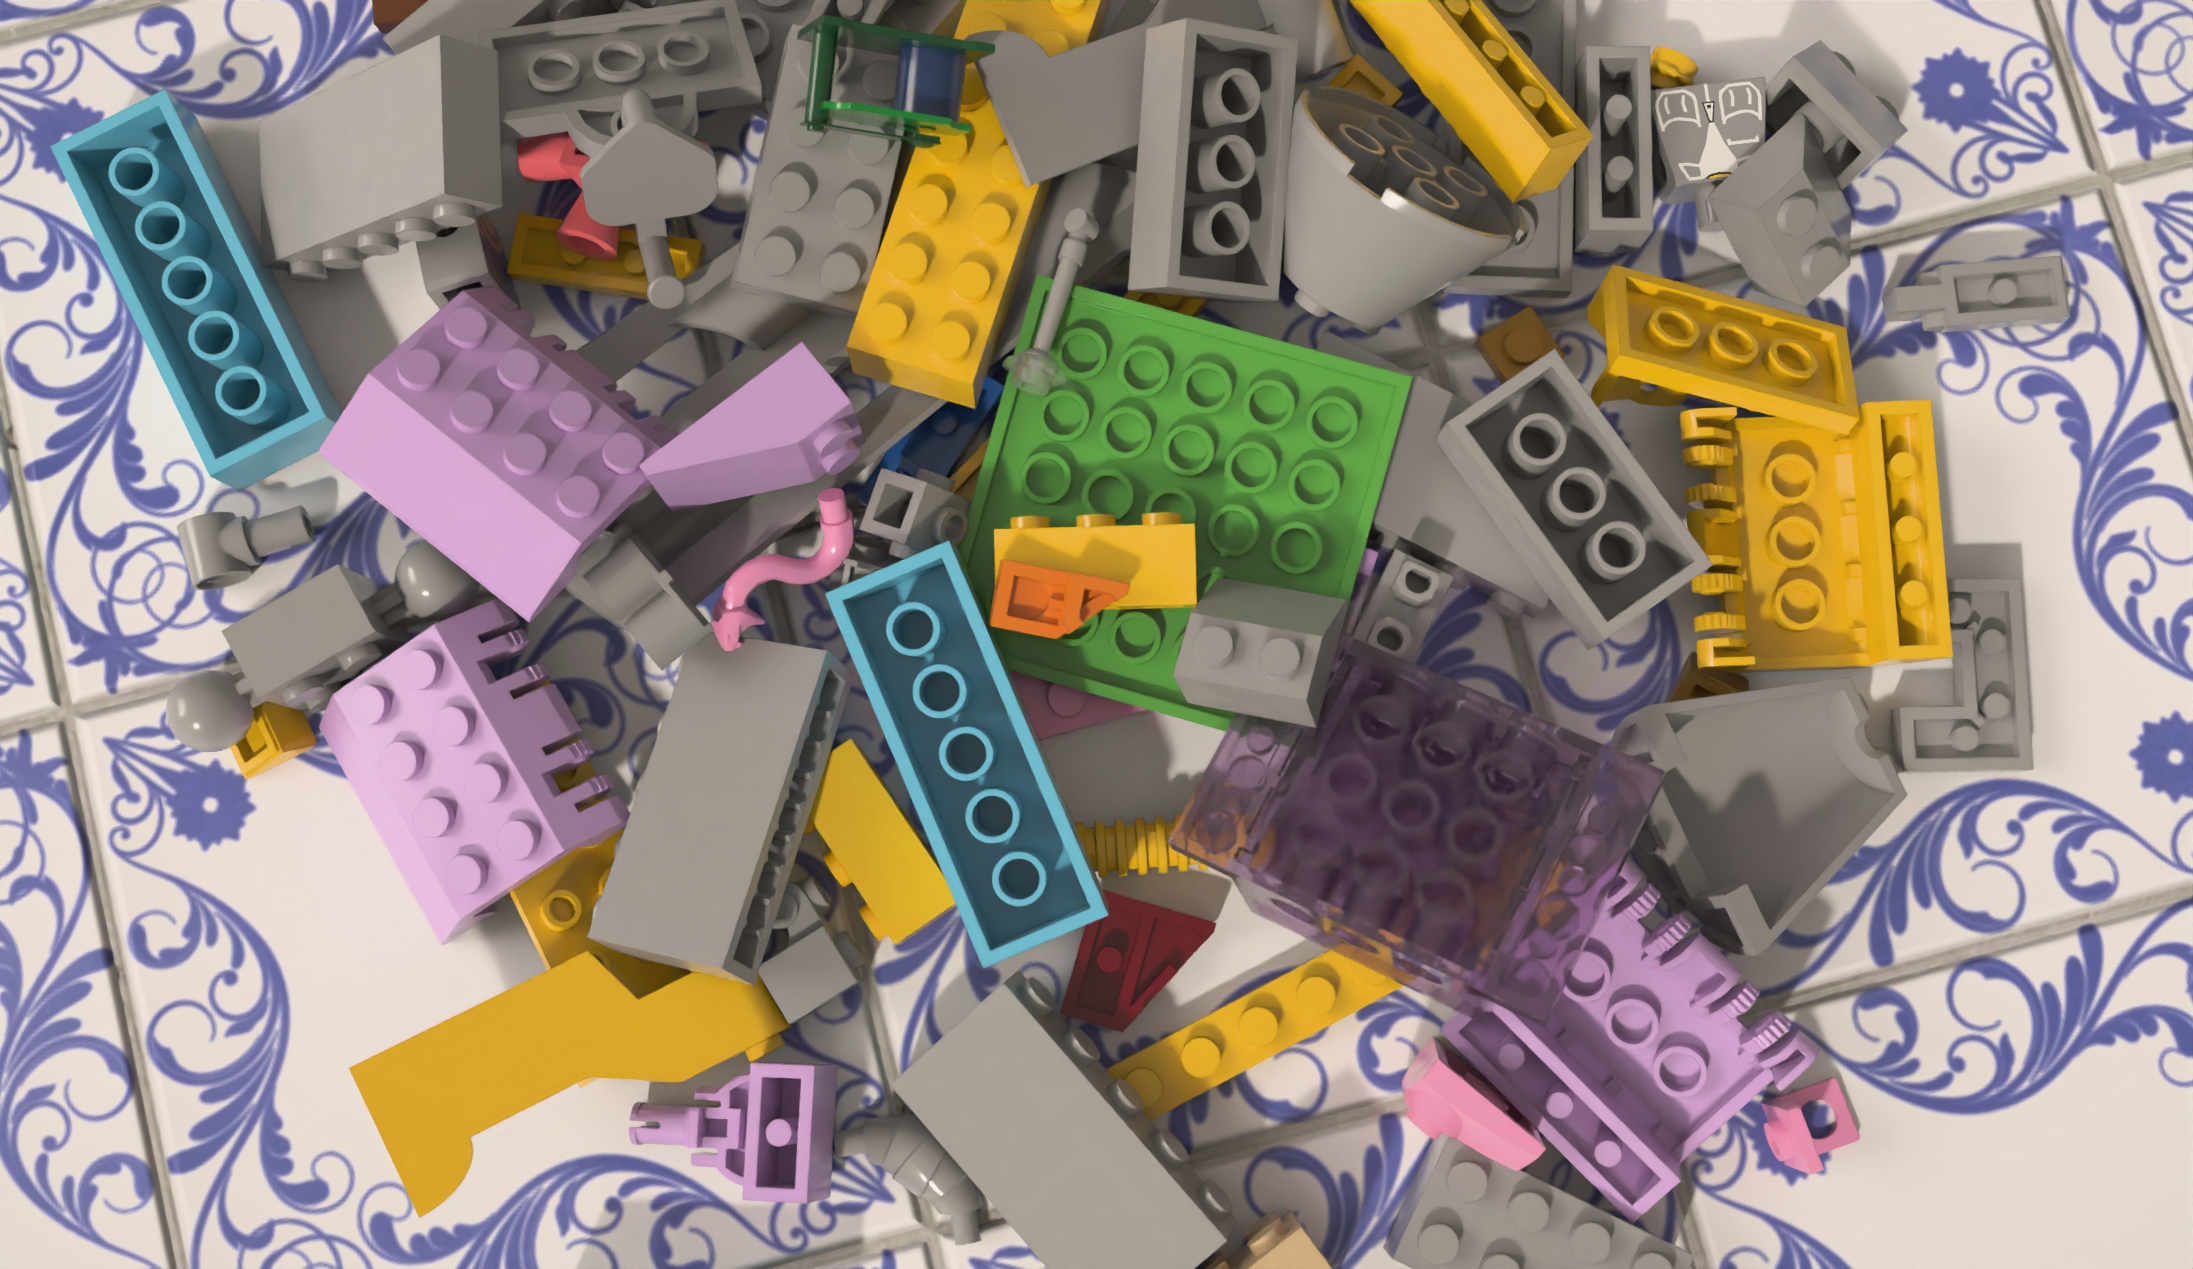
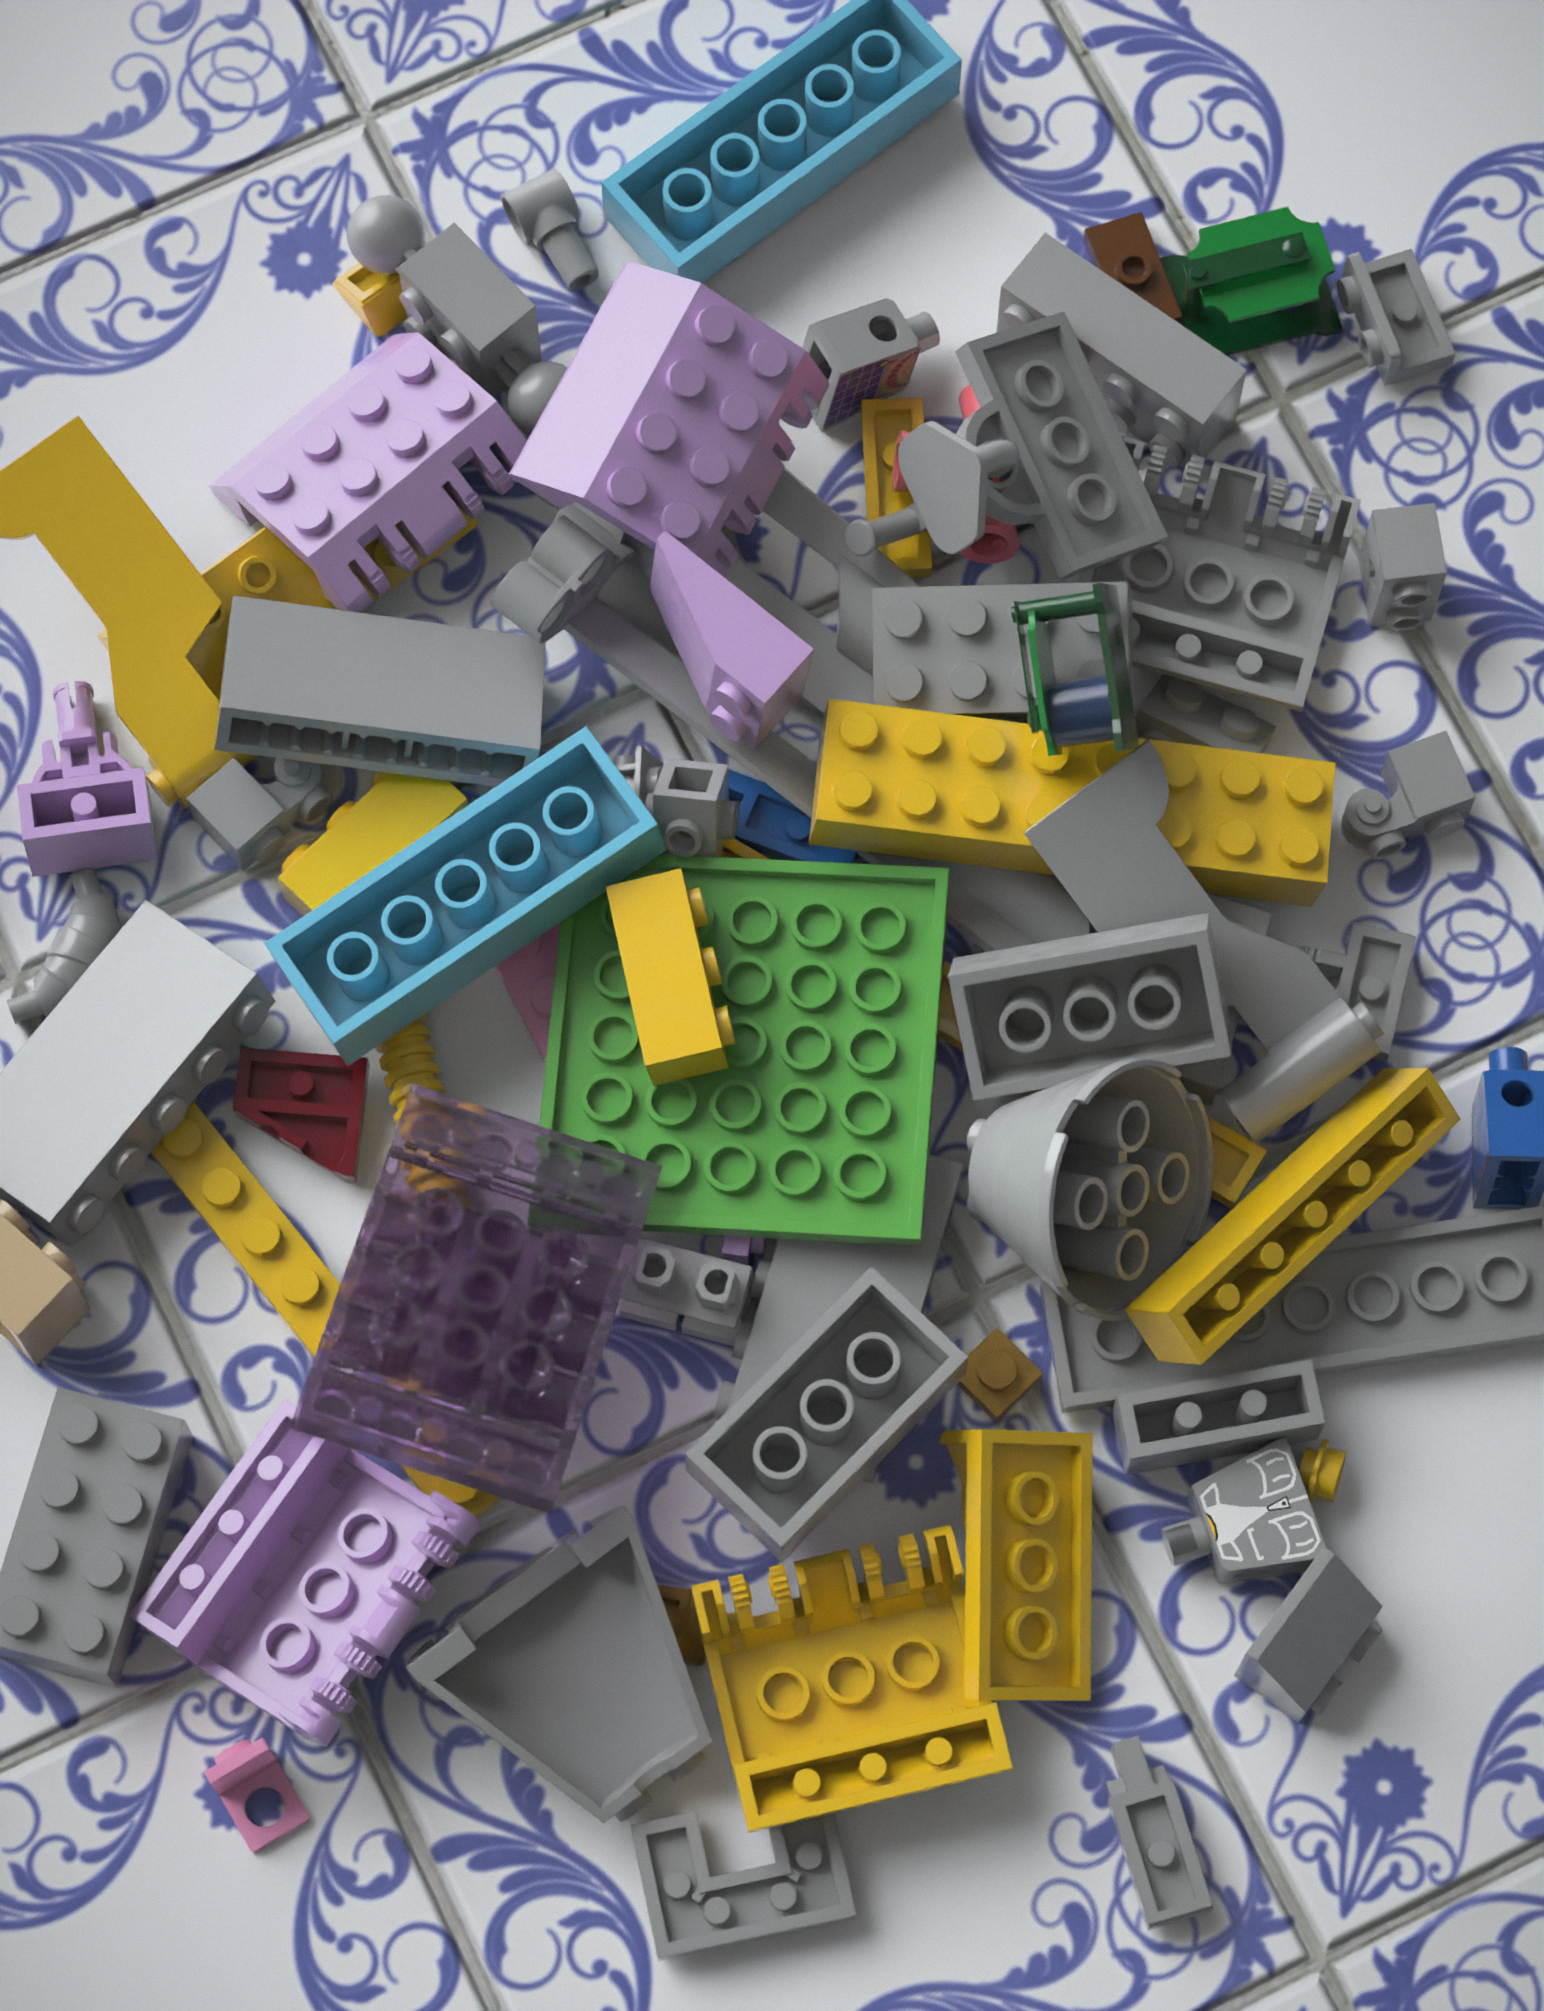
camera: 75 degrees right, 10 degrees down
light grey brick [259,34,503,282] -> none
bright pink animal [712,488,855,651] -> none
orange slope [987,559,1130,639] -> none
light grey piece [1002,208,1099,395] -> none
light grey slope [1173,577,1348,728] -> none
bright pink slope [1401,1035,1546,1172] -> none
light grey slope [1707,114,1851,307] -> none

